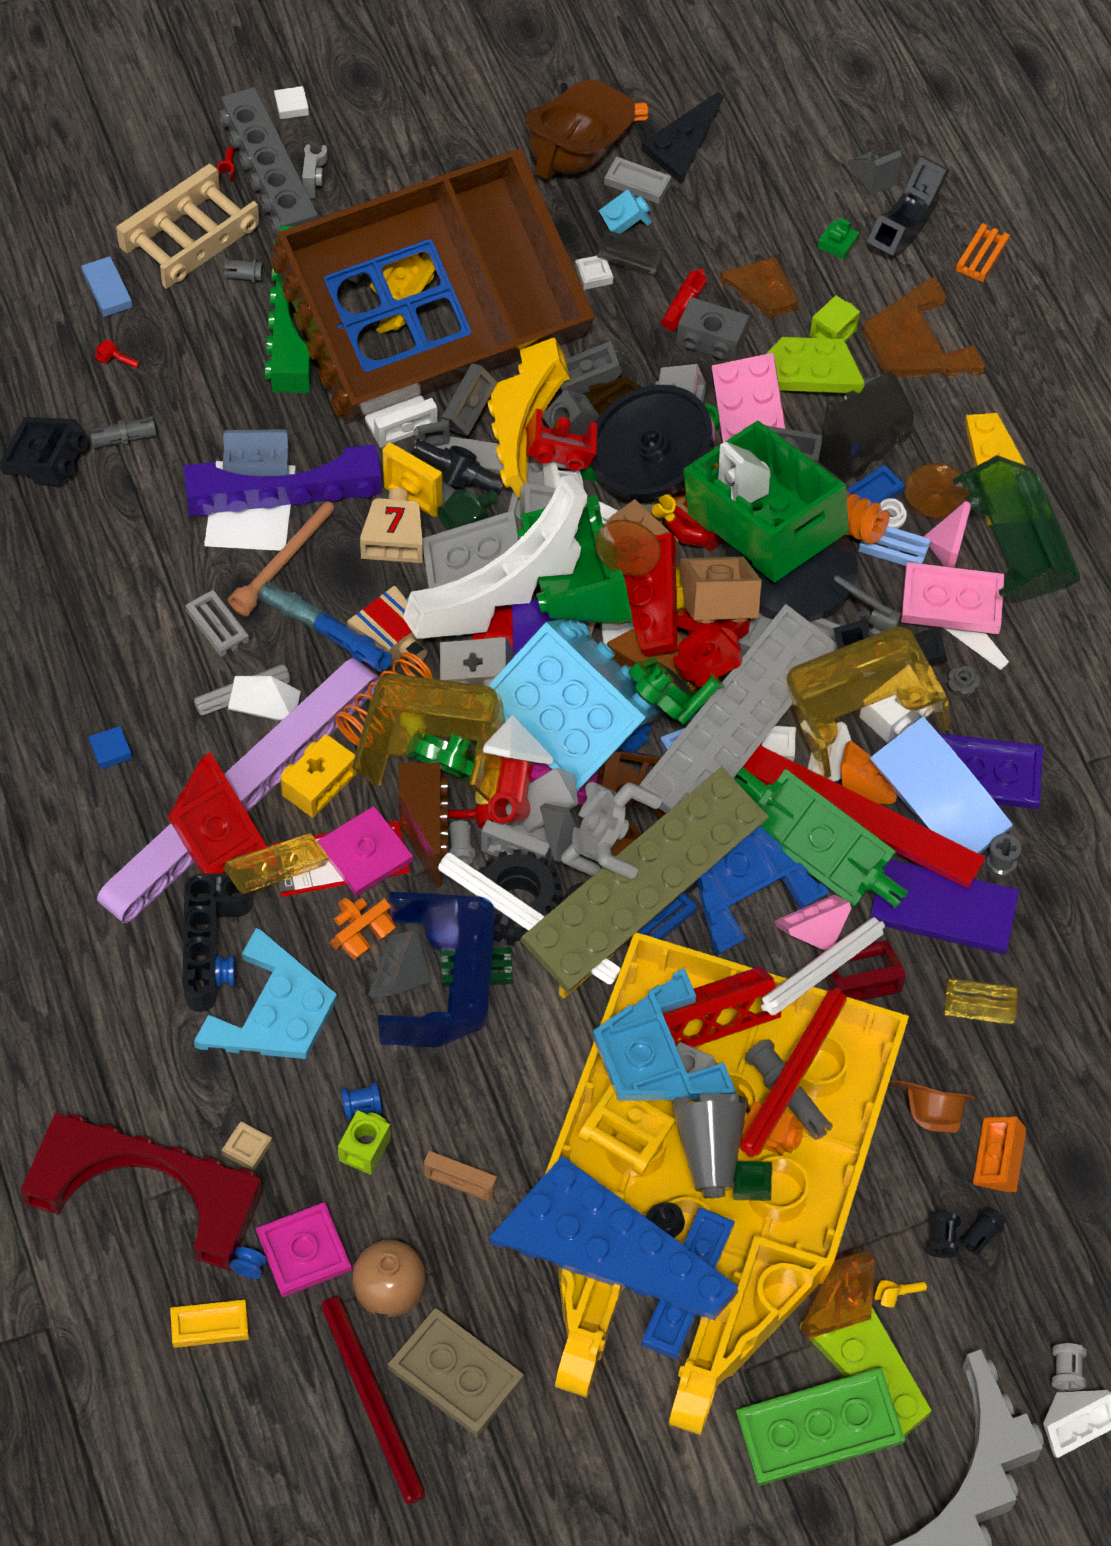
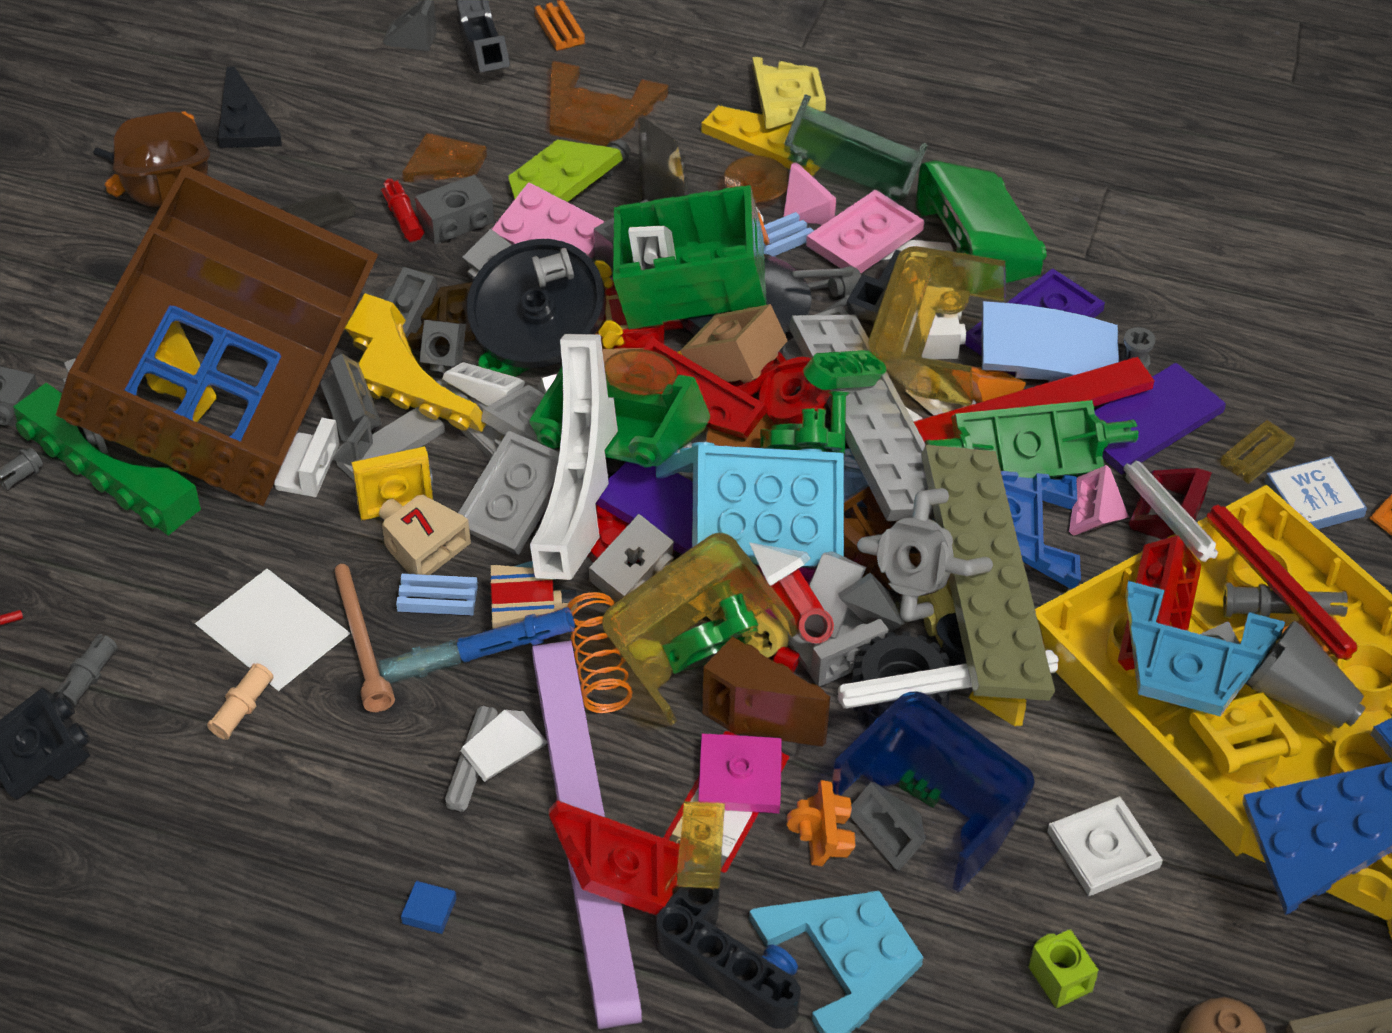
camera: 50 degrees left, 10 degrees down
dark purple arch [183,444,381,516] -> none
light grey tile [185,590,249,657] -> none
sand blue bracket [222,429,289,477] -> none
yellow brick [280,734,358,818] -> none
blue bush [341,1082,382,1120] -> none
black pin [411,438,503,495] -> none
medium nougat tile [424,1151,497,1202] -> none
clear green piece [437,489,498,530] -> none
red window [525,408,597,470] -> none
medium azure bracket [599,189,652,237] -> none
light grey tile [604,157,671,204] -> none
black tile [646,1203,685,1238] -> none
dark green tile [733,1161,773,1201] -> none
lime brick [810,295,860,342] -> none
green tile [817,218,860,260] -> none
dark orange piece [889,1080,975,1133] -> none
none -> light nougat pin [207,663,274,739]
none -> light blue tile [396,574,478,616]
none -> light grey bush [532,248,574,288]
none -> light yellow wing [752,57,826,129]
none -> green beam [803,350,886,390]
none -> green windscreen [915,160,1047,293]
none -> white tile [1047,796,1163,896]
none -> white tile [1264,456,1367,529]

